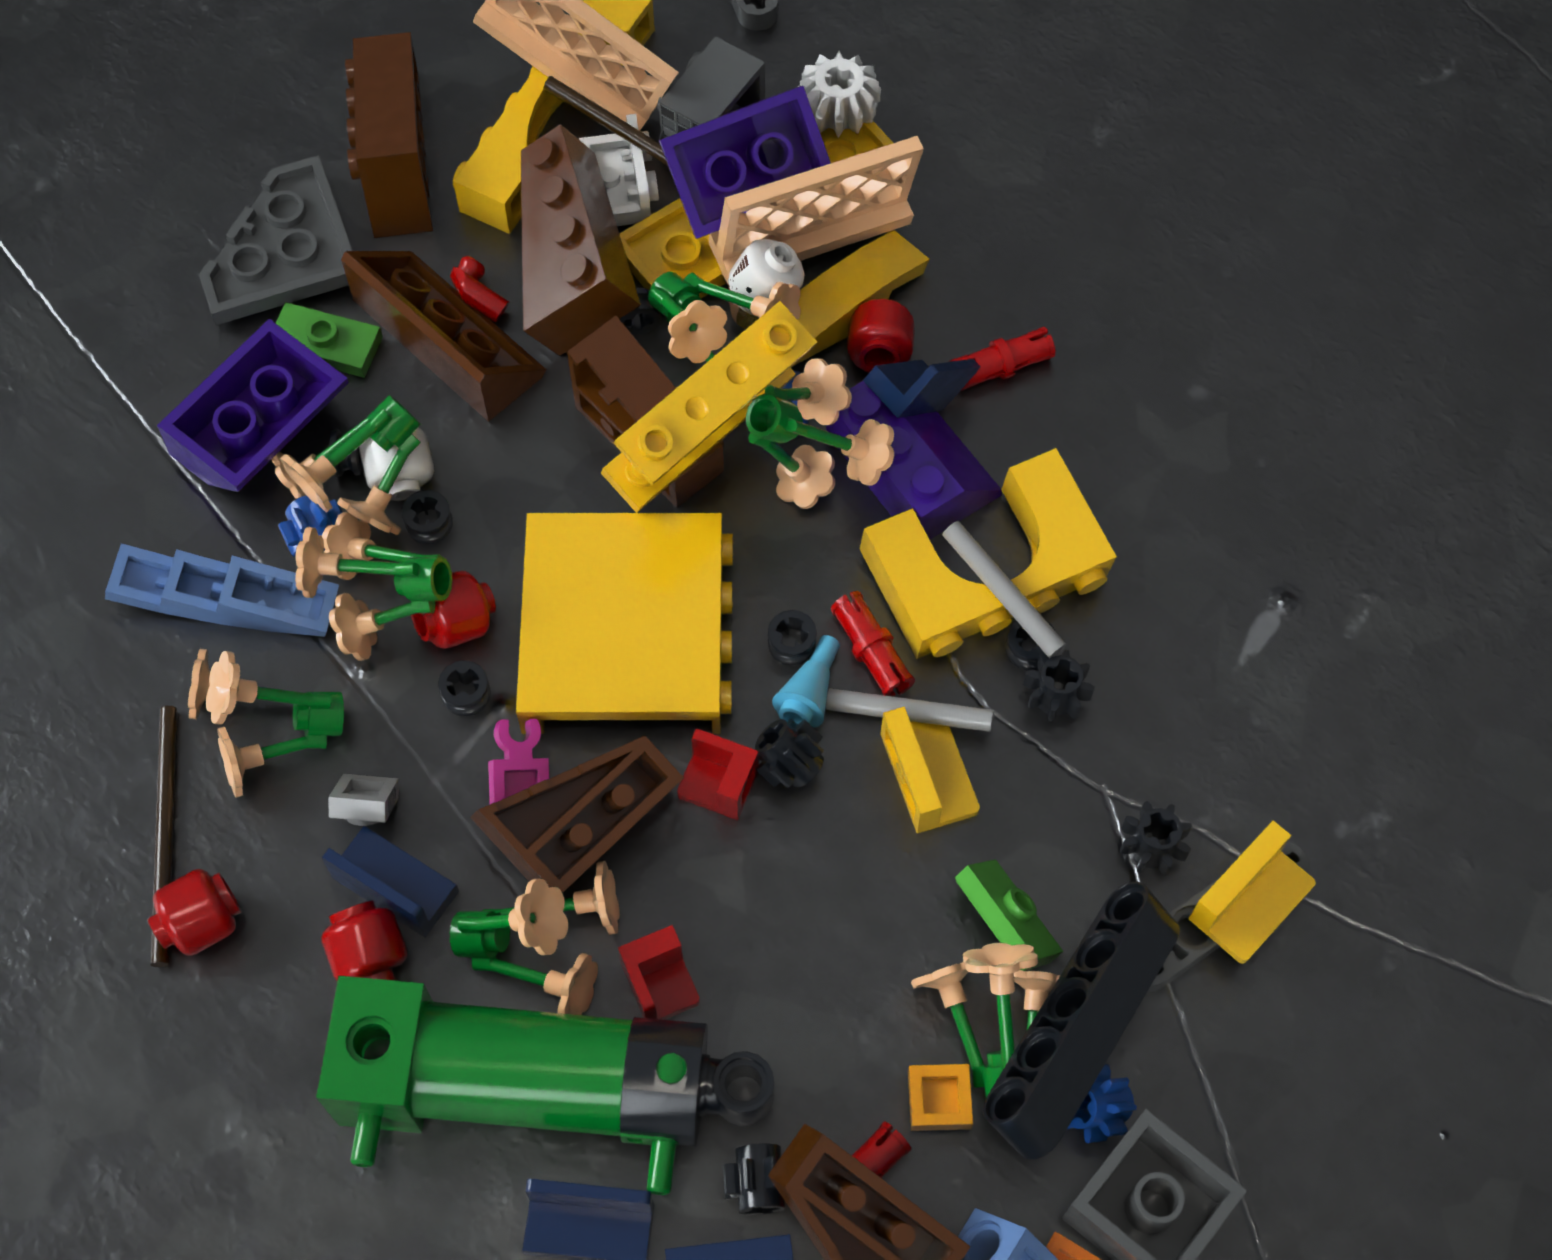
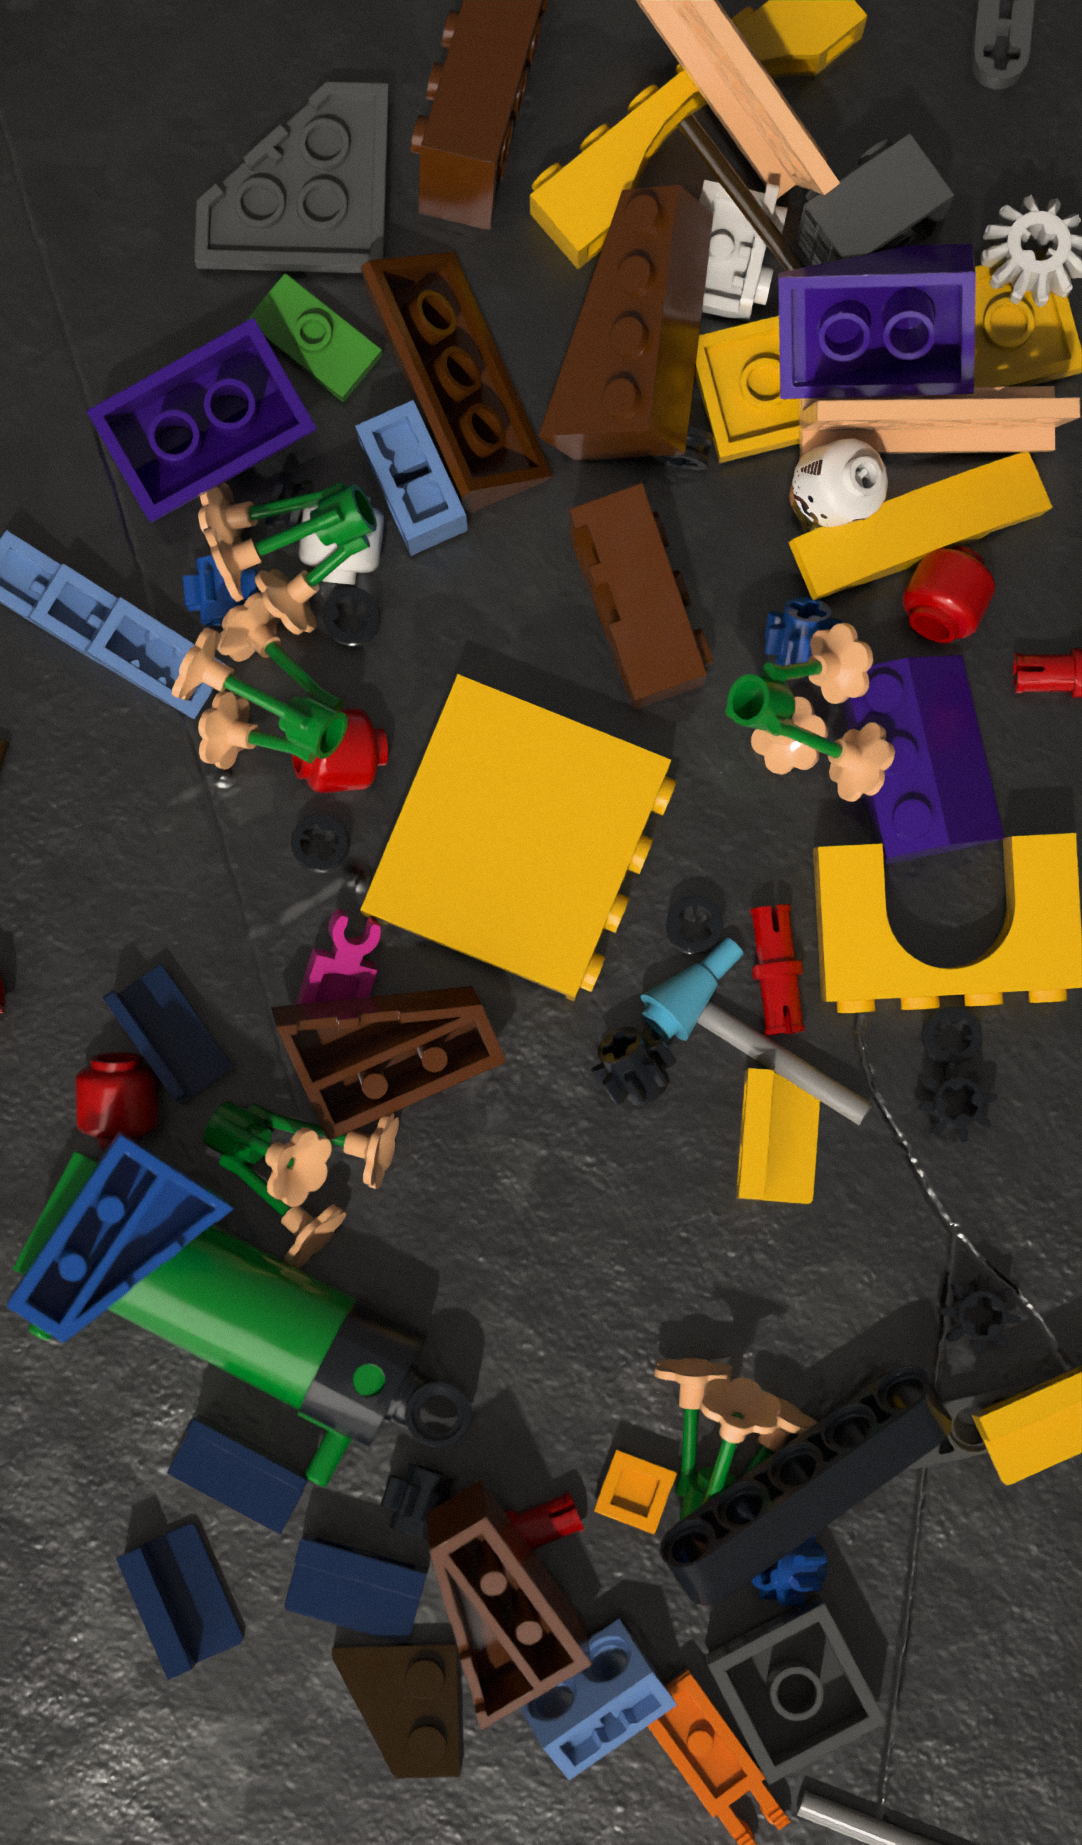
camera: 25 degrees right, 20 degrees up
plant [188,649,344,798] -> none
light grey plate [328,774,399,826] -> none
red arm [450,256,510,323] -> none
yellow fence [601,301,817,513] -> none
red panel [618,925,700,1020] -> none
light nougat plant [648,272,801,364] -> none
red panel [677,729,759,821] -> none
dark blue panel [863,359,981,418] -> none
light grey bar [942,521,1067,659] -> none
bright green plate [955,859,1064,971] -> none
none -> blue wedge [6,1130,234,1343]
none -> medium blue brick [355,400,468,556]

